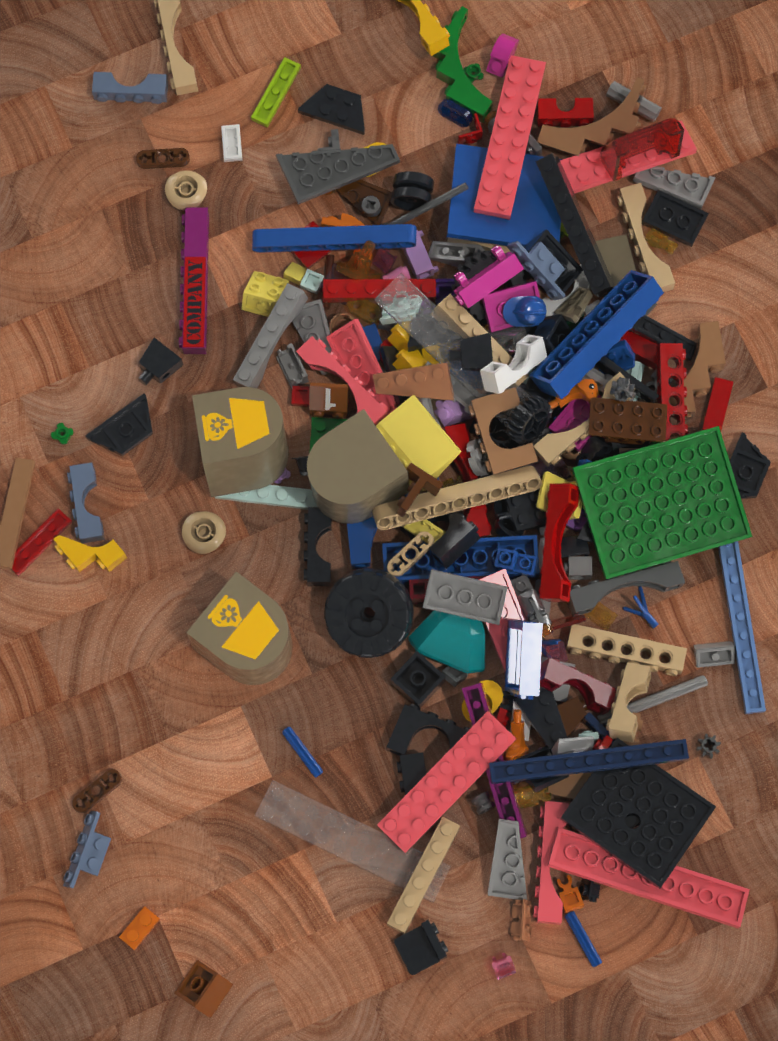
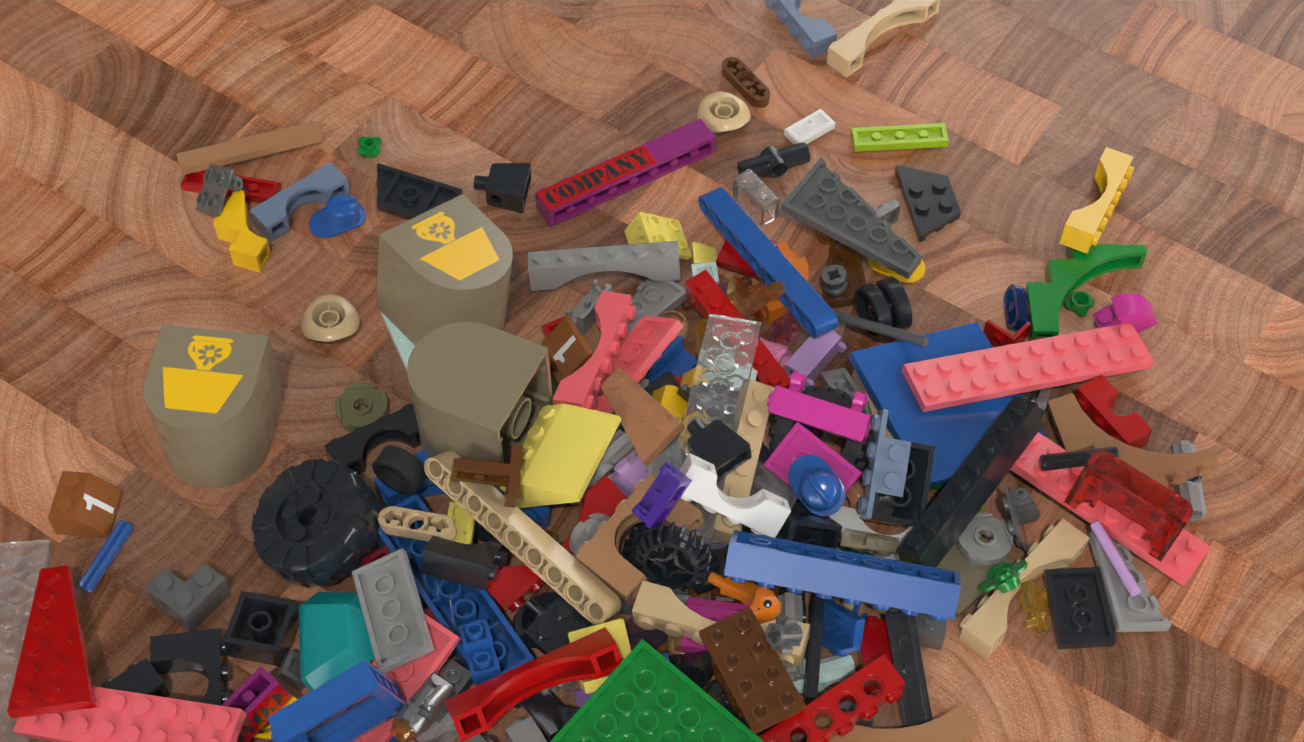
camera: 55 degrees right, 20 degrees down
none -> red wing [7,565,97,719]
none -> dark orange slope [48,471,123,538]
none -> dark grey brick [144,563,231,632]
none -> dark grey hinge [196,164,243,217]
none -> blue piece [309,194,366,238]
none -> olive plate [335,383,389,432]
none -> black tyre [372,445,427,495]
none -> dark purple hinge [632,461,692,529]
none -> clear brick [732,169,781,226]
none -> black piece [737,142,811,182]
none -> light grey plate [957,512,1013,566]
none -> green plate [977,560,1028,593]
none -> dark grey hinge [1002,484,1040,556]
none -> black axle [1039,446,1119,471]
none -> lavender bar [1090,521,1141,597]

